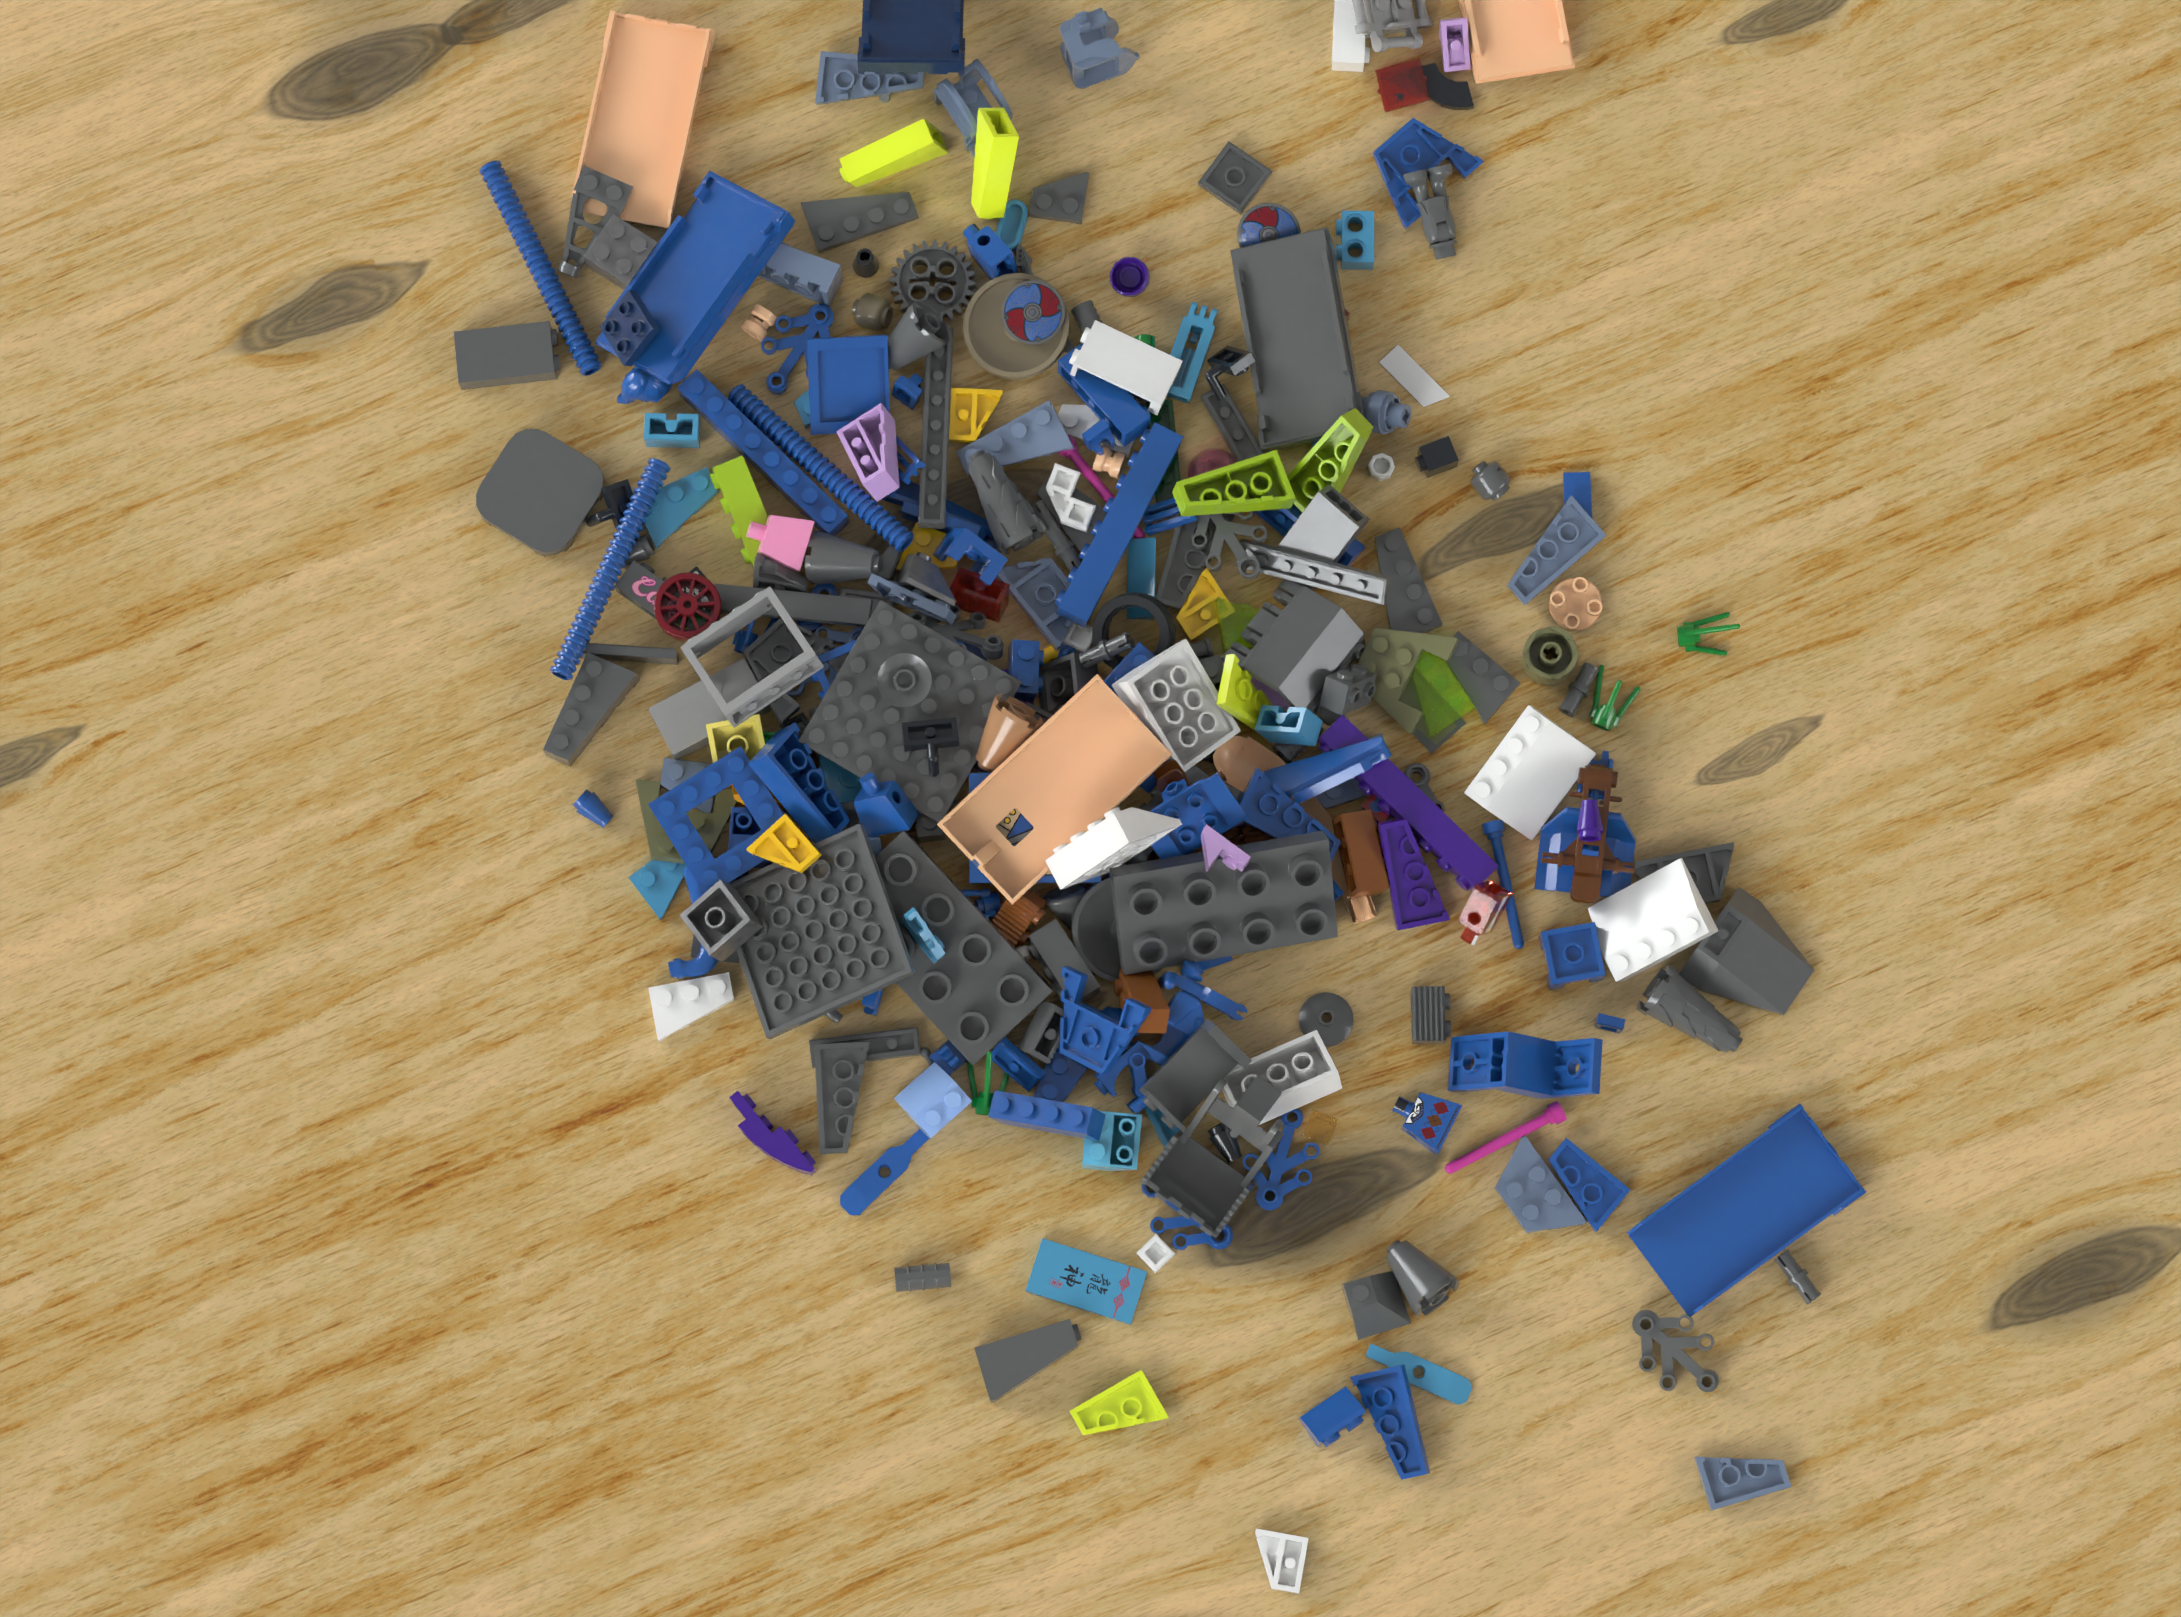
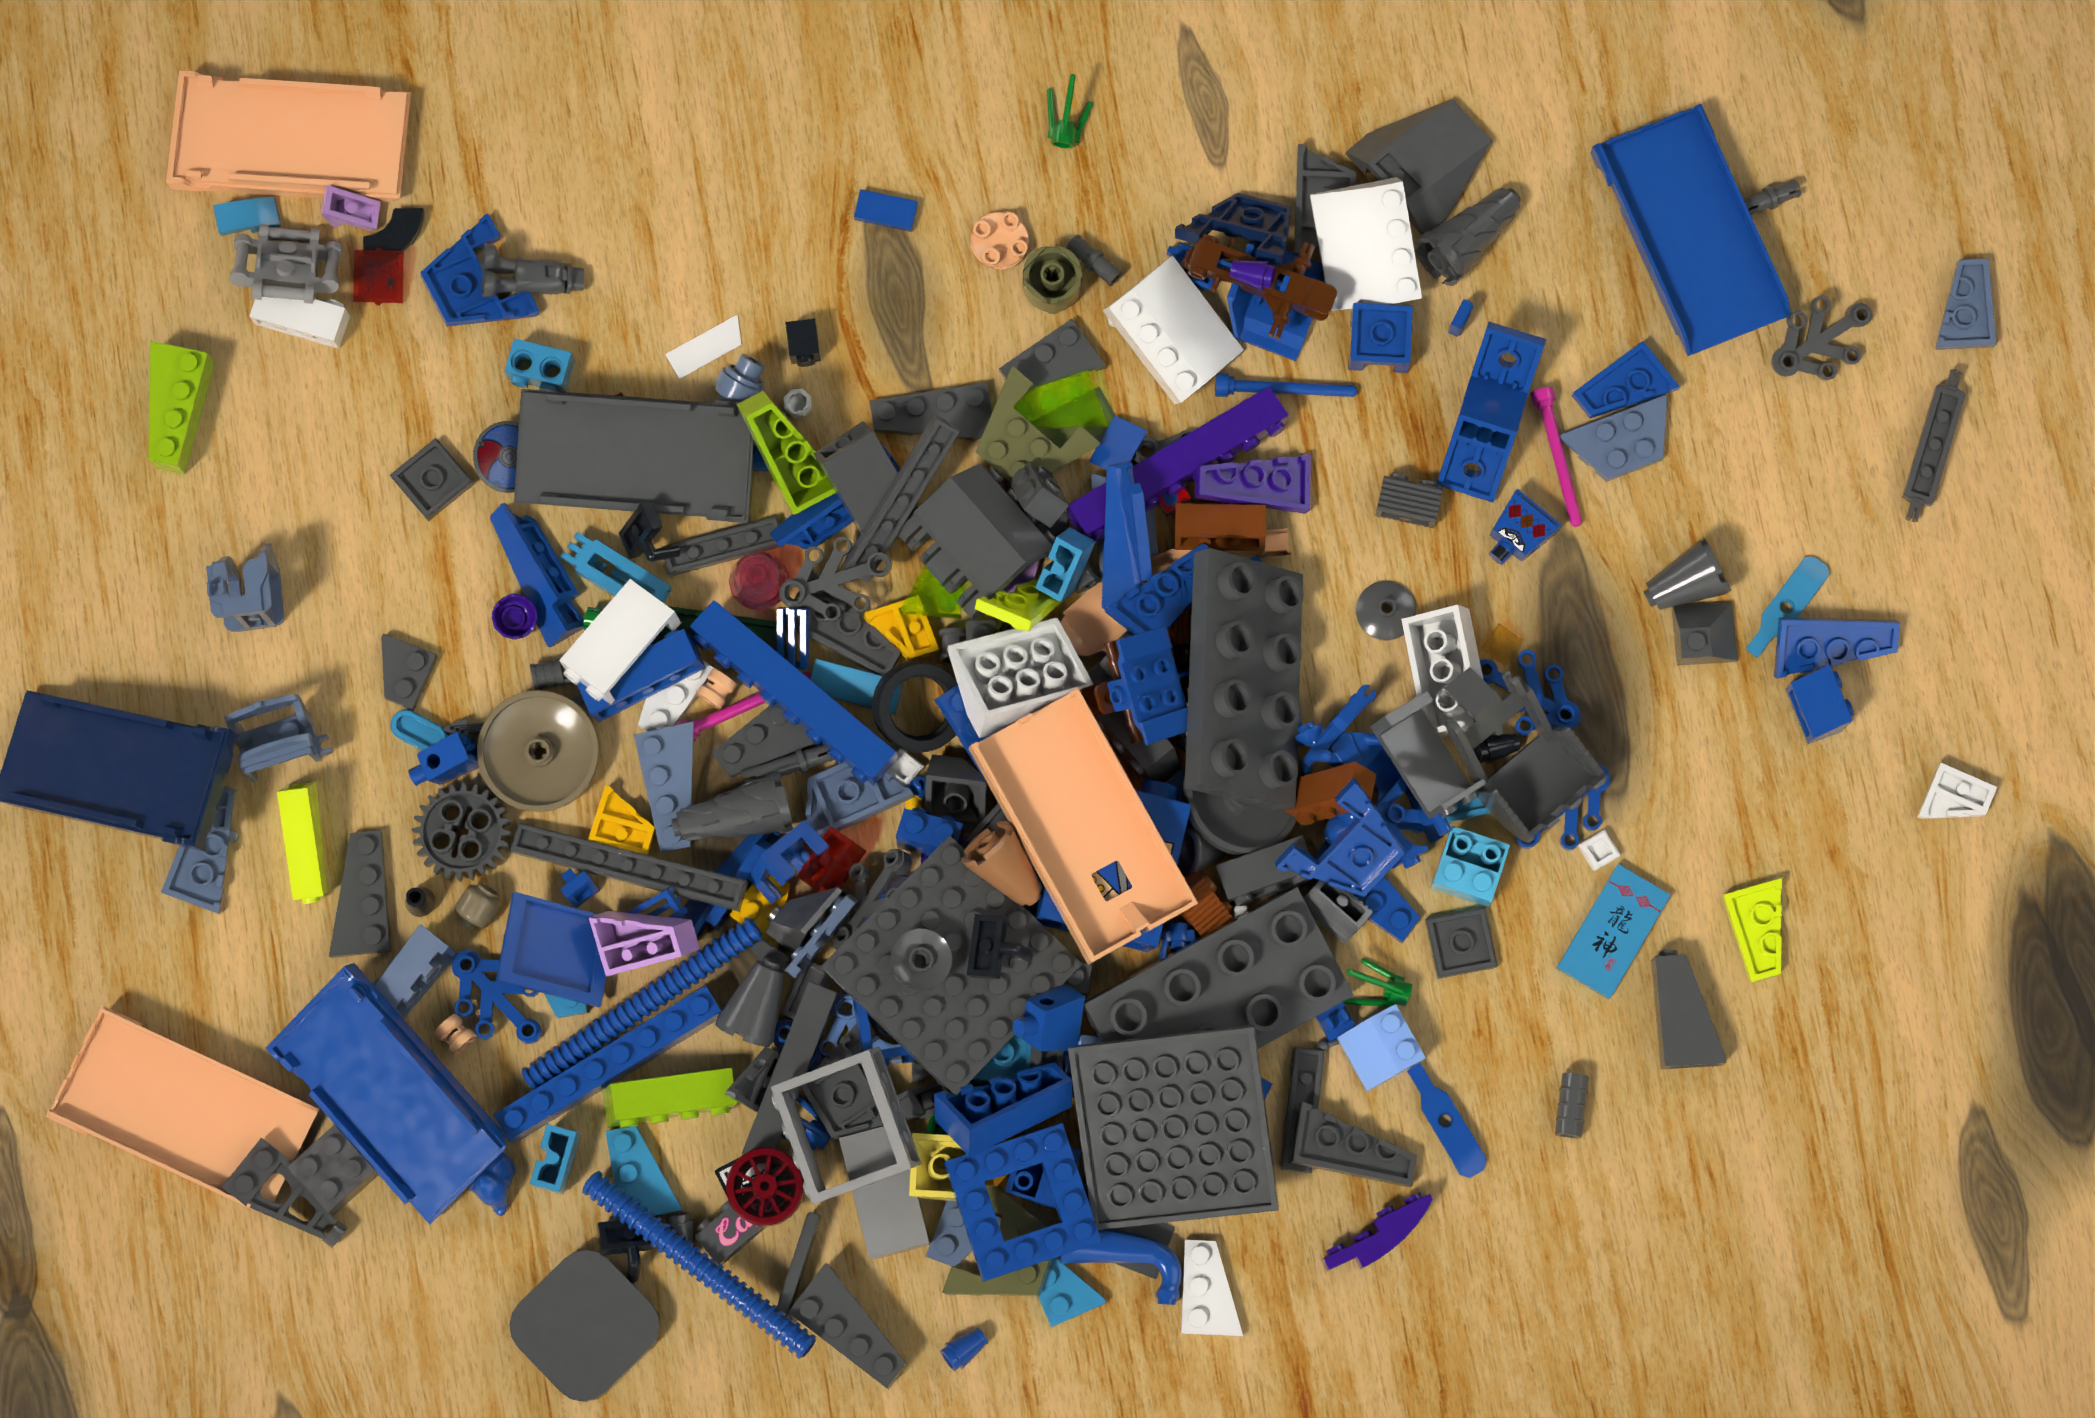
camera: 75 degrees left, 0 degrees up
dark grey brick [454,321,561,390] -> none
blue piece [479,160,602,376] -> none
dark blue plate [600,290,660,366] -> none
flat silver brick [680,880,763,962] -> none
bright pink torso [746,515,814,572] -> none
yellow wing [746,814,822,873] -> none
dark grey cone [888,300,952,370] -> none
dark azure wing [900,907,946,964] -> none
neon yellow slope [971,107,1019,219] -> none
blue brick [988,1090,1105,1141] -> none
blue plate [992,1037,1046,1092] -> none
shield [1001,280,1065,345] -> none
white slope [1045,807,1182,890] -> none
white tile [1046,463,1096,533] -> none
dark grey pin [1079,632,1134,669] -> none
blue tile [1082,418,1116,456] -> none
lime wedge [1172,450,1296,516] -> none
lavender slope [1201,824,1251,872] -> none
clear red torso [1459,880,1513,945] -> none
dark grey head [1470,461,1510,501] -> none
sand blue wing [1507,495,1606,606] -> none
green plant [1589,665,1641,731] -> none
none -> blue wedge [490,503,584,647]
none -> blue sticker [1089,416,1147,470]
none -> dark blue wing [1175,193,1292,266]
none -> dark grey tile [1425,907,1498,979]
none -> dark grey plate [1902,369,1966,522]

